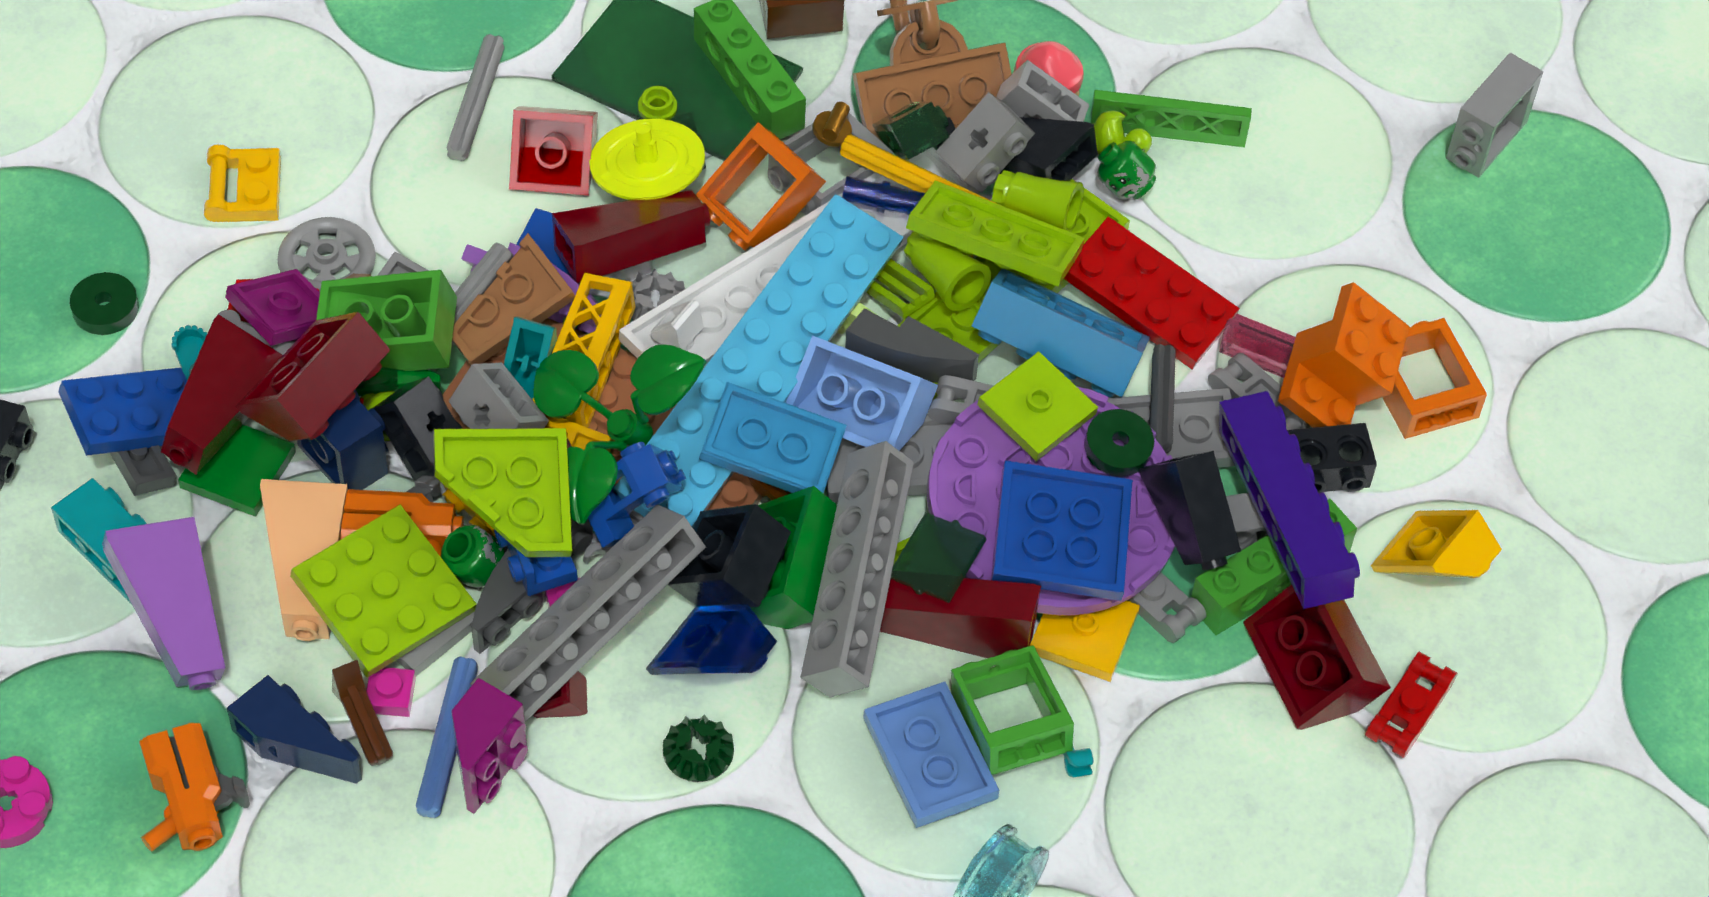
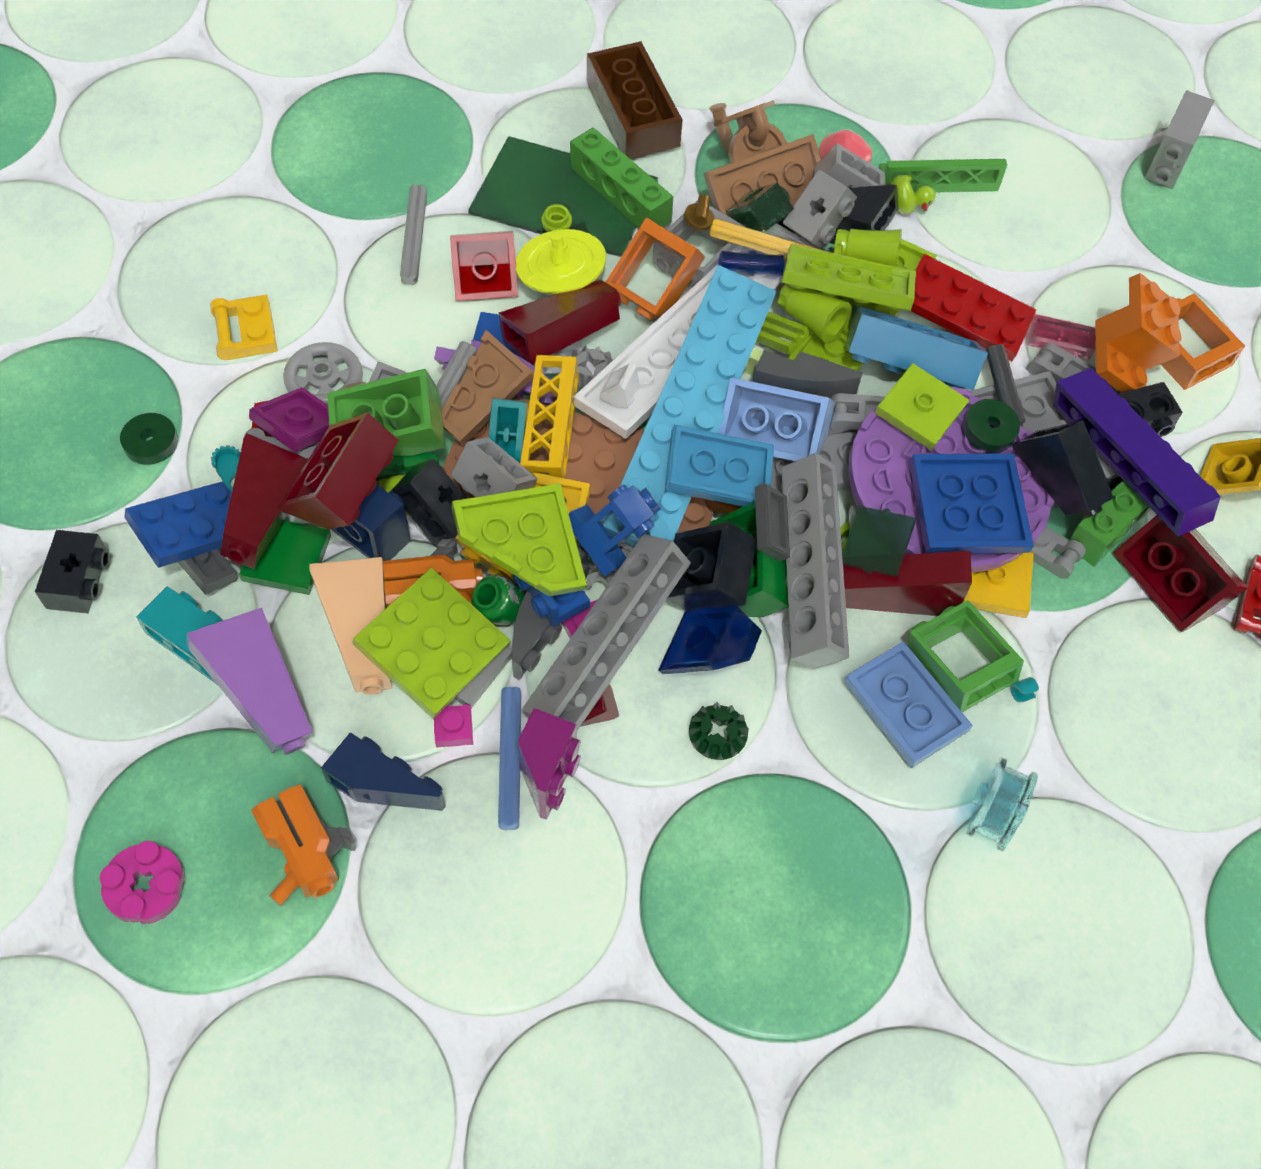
camera: 10 degrees left, 5 degrees up
reddish brown piece [332,660,393,766] -> none
green plant [533,344,706,525] -> none
green head [1097,141,1156,200] -> none
none -> dark grey tile [755,483,790,562]

